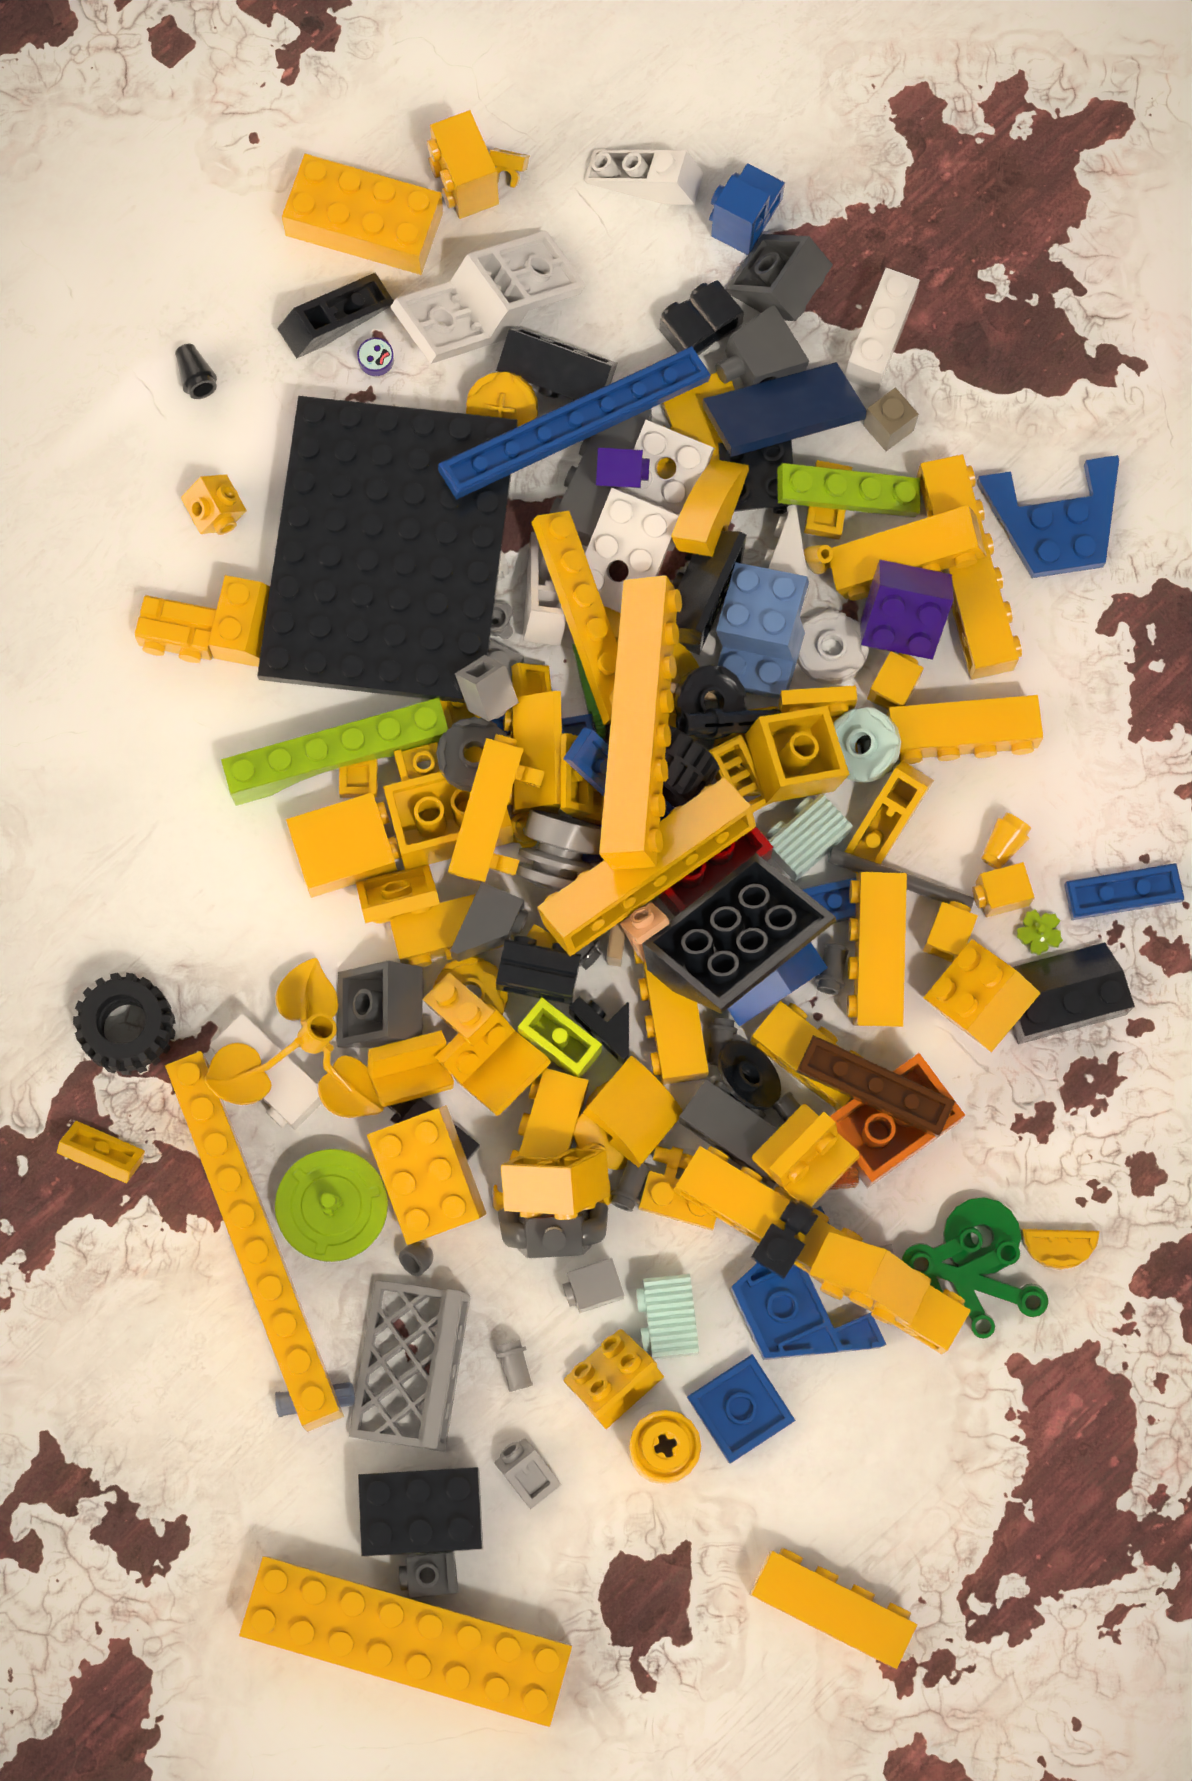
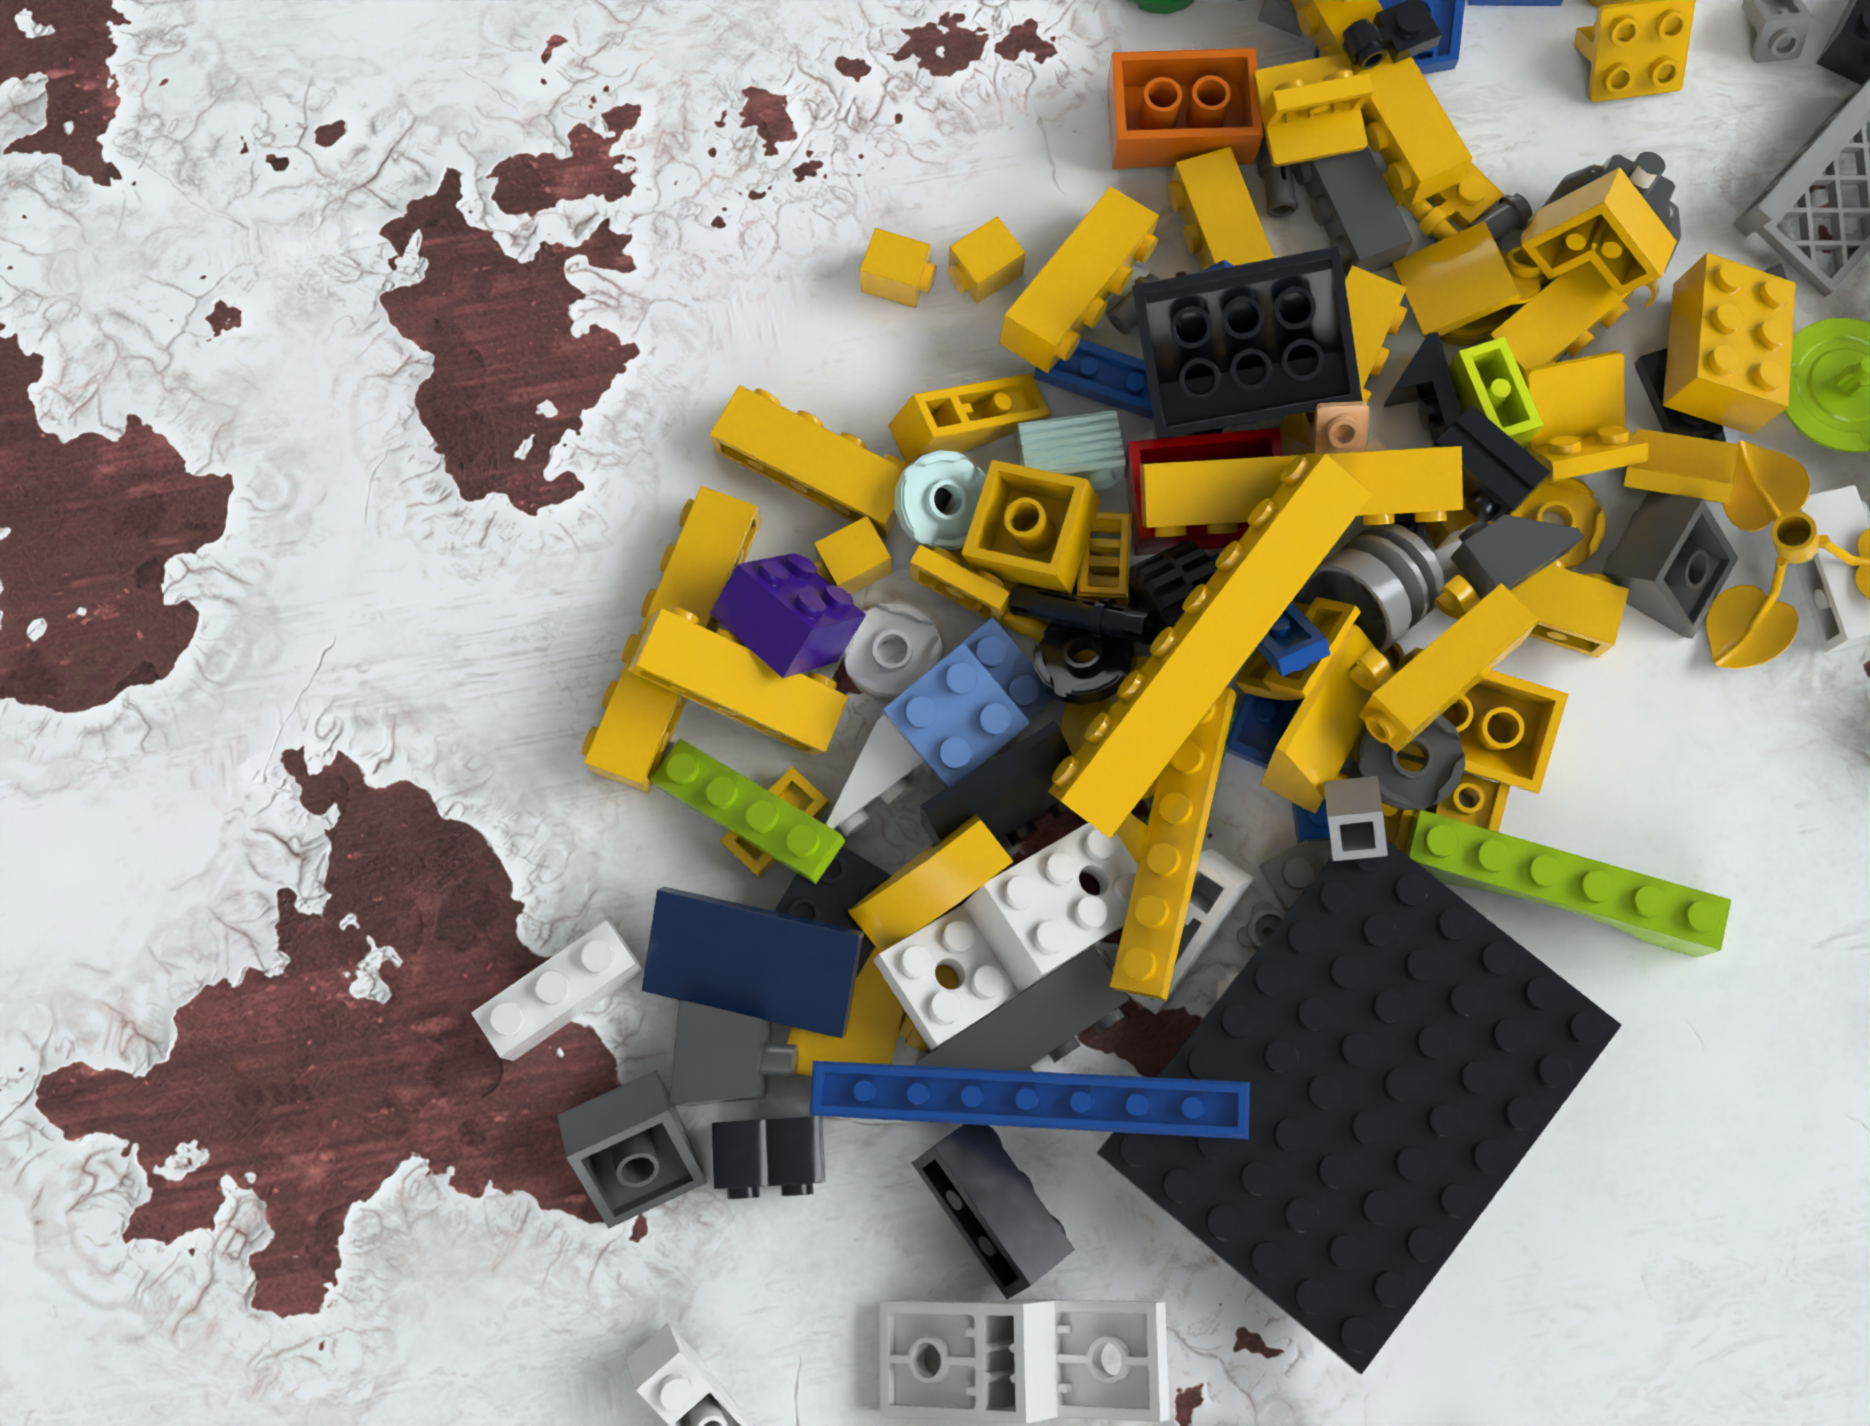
camera: 145 degrees left, 0 degrees up
yellow brick [135,595,217,663] -> none
yellow brick [181,474,247,535] -> none
yellow slope [208,575,270,667] -> none
yellow brick [286,792,401,898] -> none
yellow plate [339,759,378,798] -> none
yellow plate [356,865,440,924] -> none
tile [357,338,394,376] -> none
yellow plate [422,973,501,1047] -> none
yellow tile [465,371,538,427] -> none
light grey pin [496,1340,533,1392] -> none
yellow tile [511,663,552,697] -> none
light grey brick [562,1258,624,1313] -> none
dark purple brick [596,448,650,488] -> none
light aqua brick [636,1274,699,1360] -> none
blue brick [709,163,785,255] -> none
black dish [718,1040,781,1110] -> none
reddish brown tile [796,1035,955,1138] -> none
yellow arm [804,545,834,574] -> none
dark grey bar [827,848,974,908] -> none
dark tan brick [863,387,919,451] -> none
yellow brick [923,939,1040,1053] -> none
blue wing [977,455,1119,578] -> none
yellow cone [980,812,1032,869] -> none
black slope [1013,942,1135,1044] -> none
lime plant [1016,909,1063,956] -> none
blue tile [1064,863,1184,921] -> none

